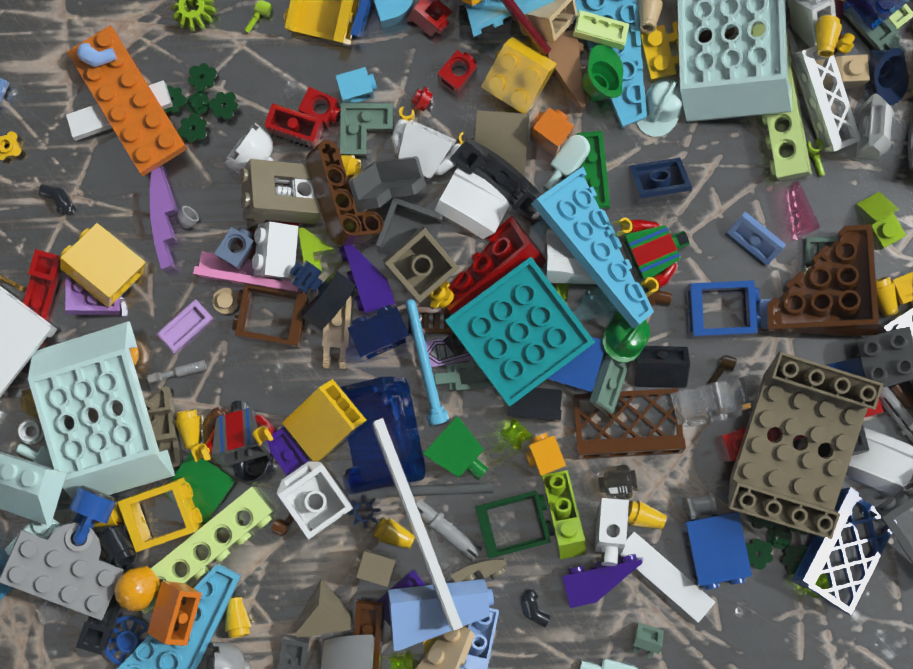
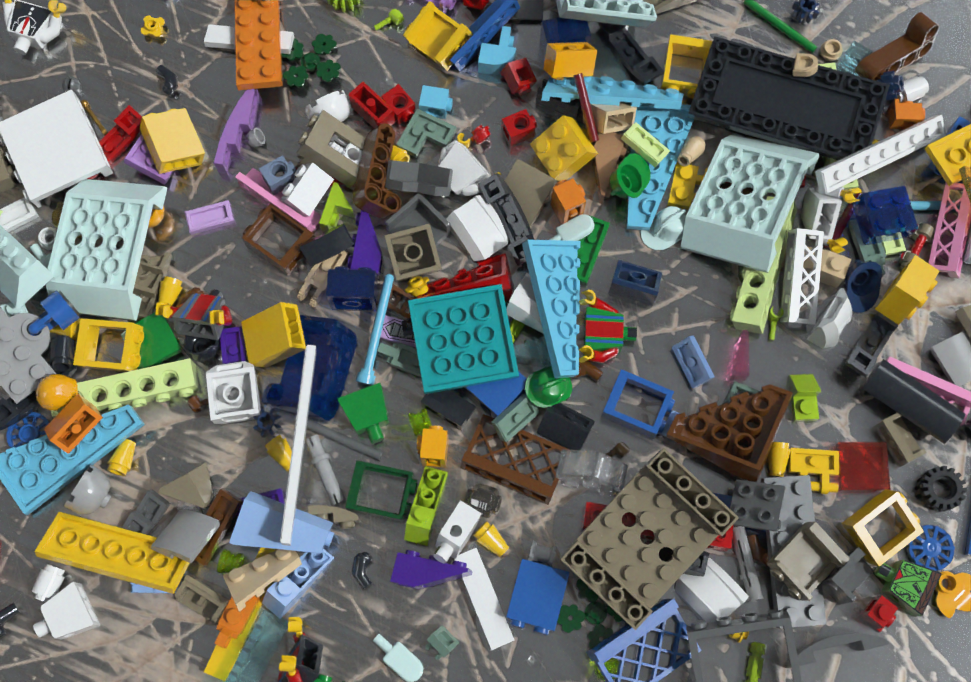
camera: 25 degrees right, 10 degrees down
light grey piece [147,360,207,384] -> none
tan plate [212,288,238,314] -> none
dark blue gear [290,260,323,293] -> none
dark tan brick [353,549,397,587] -> none
yellow cone [815,15,842,58] -> none

